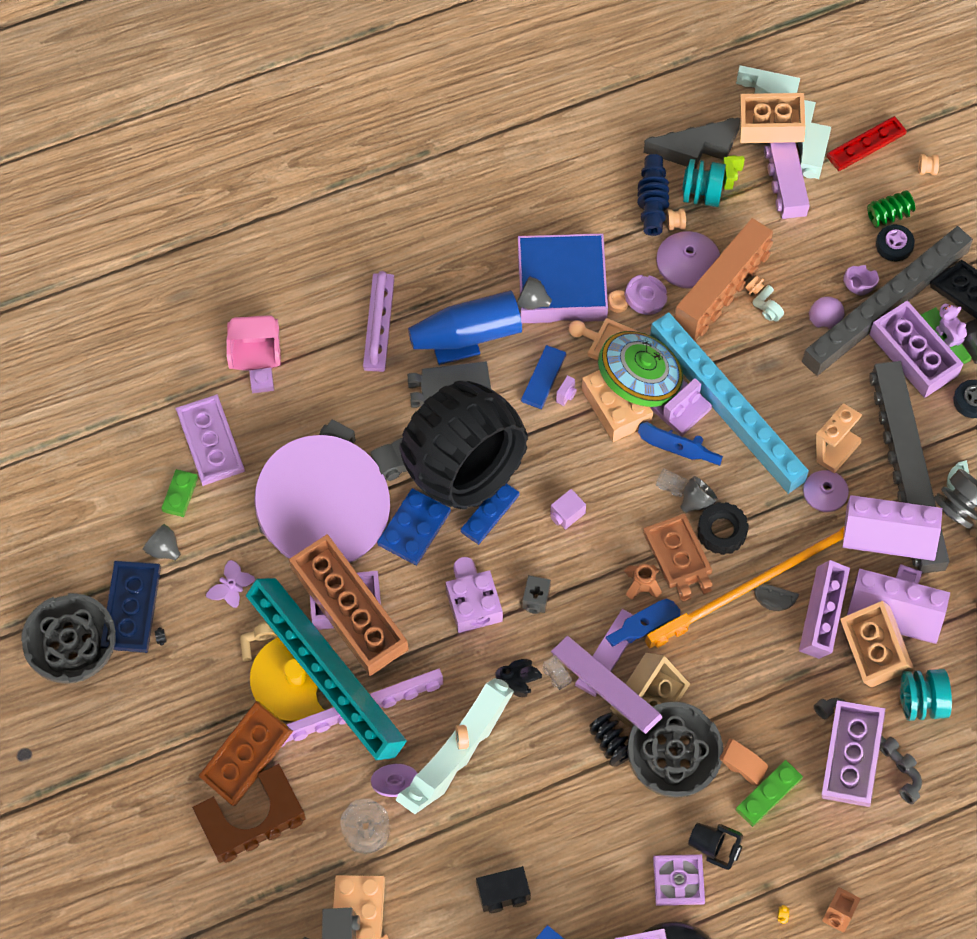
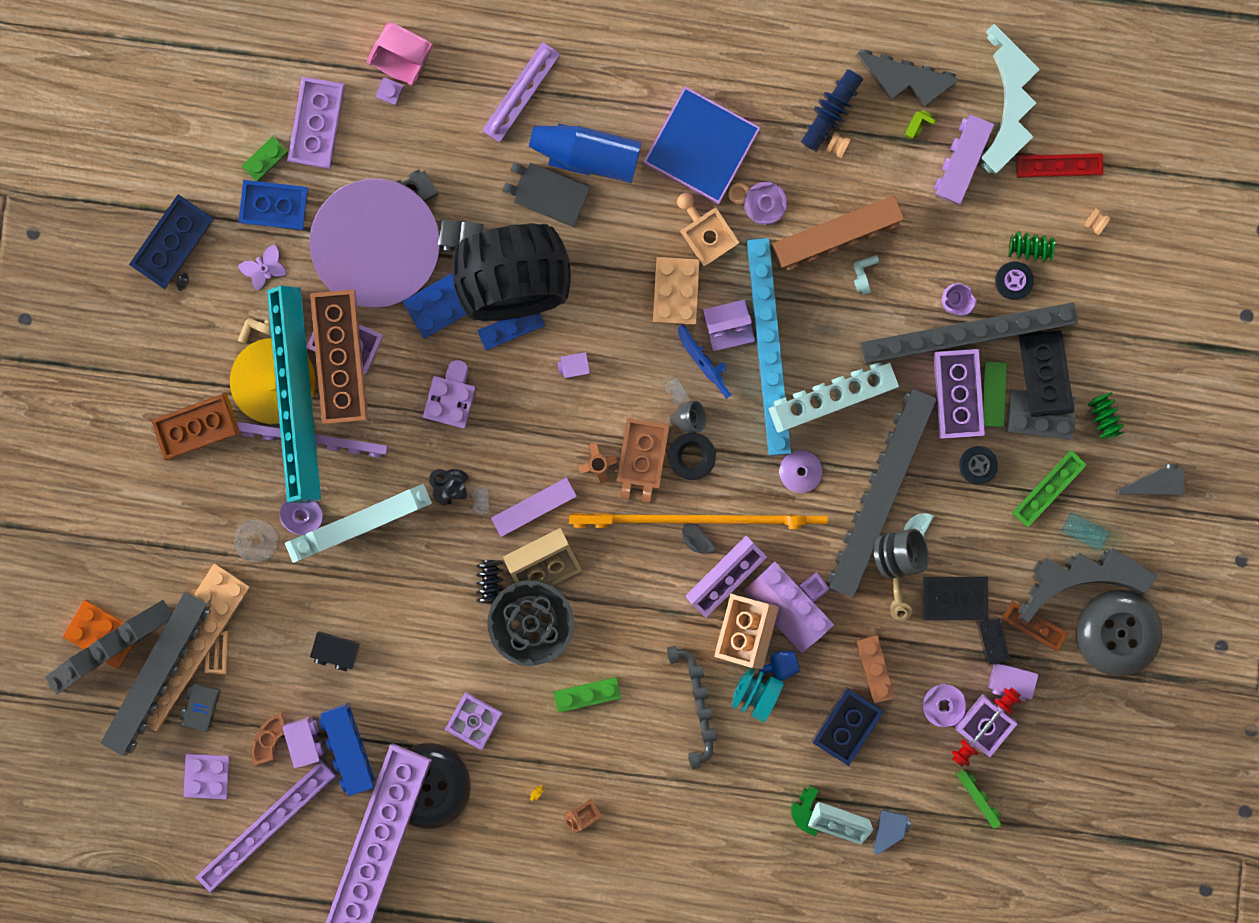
camera: 30 degrees right, 25 degrees up
dark grey brick [21,593,116,684] -> none
dark grey helmet [143,524,181,561] -> none
reddish brown arch [192,764,306,863] -> none
light nougat tile [456,725,469,749] -> none
dark grey helmet [517,276,552,310] -> none
blue tile [521,345,566,410] -> none
dark grey brick [522,575,551,614] -> none
lavender tile [551,636,662,734] -> none
lavender plate [556,375,577,406] -> none
dish [598,331,683,407] -> none
blue piece [606,598,680,647] -> none
lavender dish [656,231,720,288] -> none
teal wheel [682,159,726,208] -> none
black piece [688,823,743,870] -> none
nougat slope [719,739,768,786] -> none
light nougat brick [740,93,805,143] -> none
light nougat plate [745,276,764,295] -> none
lavender hair [809,297,845,329] -> none
light nougat panel [816,403,862,474] -> none
lavender brick [822,700,885,807] -> none
lavender slope [842,495,943,561] -> none
lavender animal [936,303,967,348] -> none
none -> blue plate [238,180,308,230]
none -> blue piece [759,650,800,681]
none -> light aqua brick [768,361,899,433]

